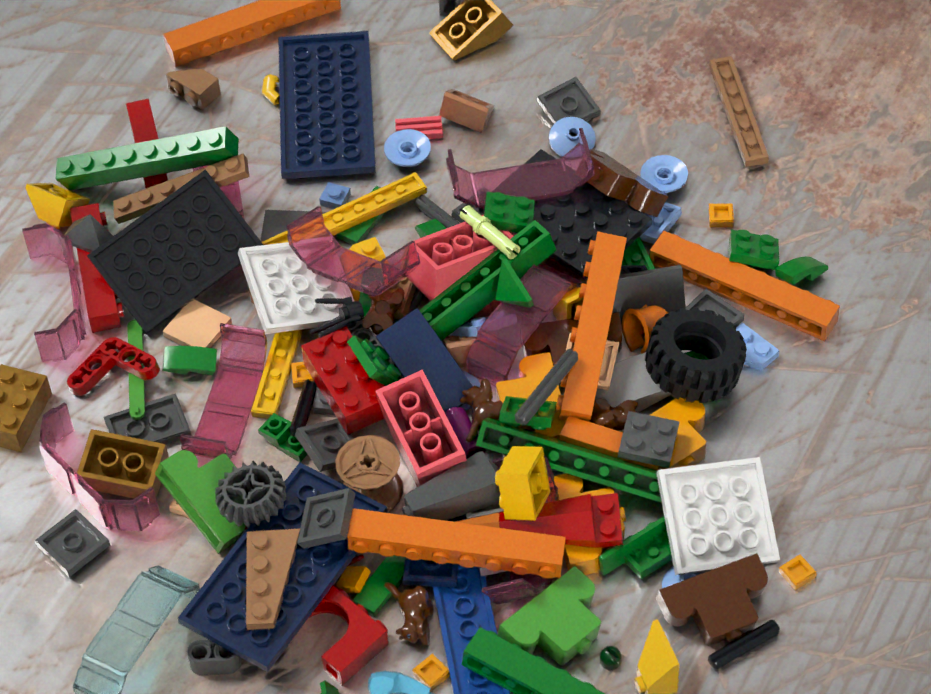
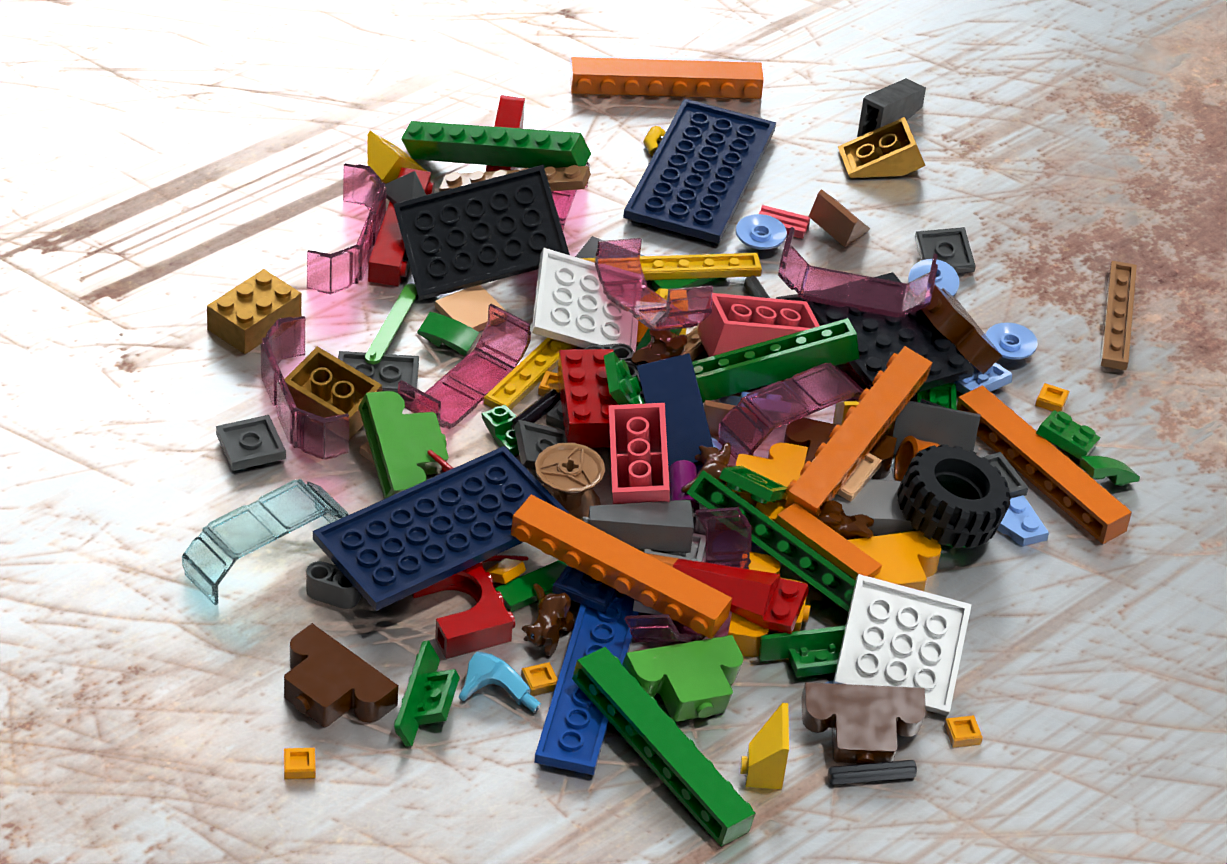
camera: 15 degrees right, 10 degrees down
red beam [67,337,160,396] -> none
medium nougat slope [166,69,221,110] -> none
dark grey gear [215,461,287,528] -> none
medium nougat wing [246,529,300,630] -> none
dark grey plate [297,488,356,548] -> none
black plant [310,296,364,338] -> none
medium blue plate [319,182,351,209] -> none
yellowish green pin [460,205,520,259] -> none
green plate [484,192,535,233] -> none
green slope [495,258,534,308] -> none
yellow brick [495,446,550,520] -> none
dark grey axle [515,349,578,426] -> none
dark green hinge [600,646,622,670] -> none
dark grey plate [618,411,680,468] -> none

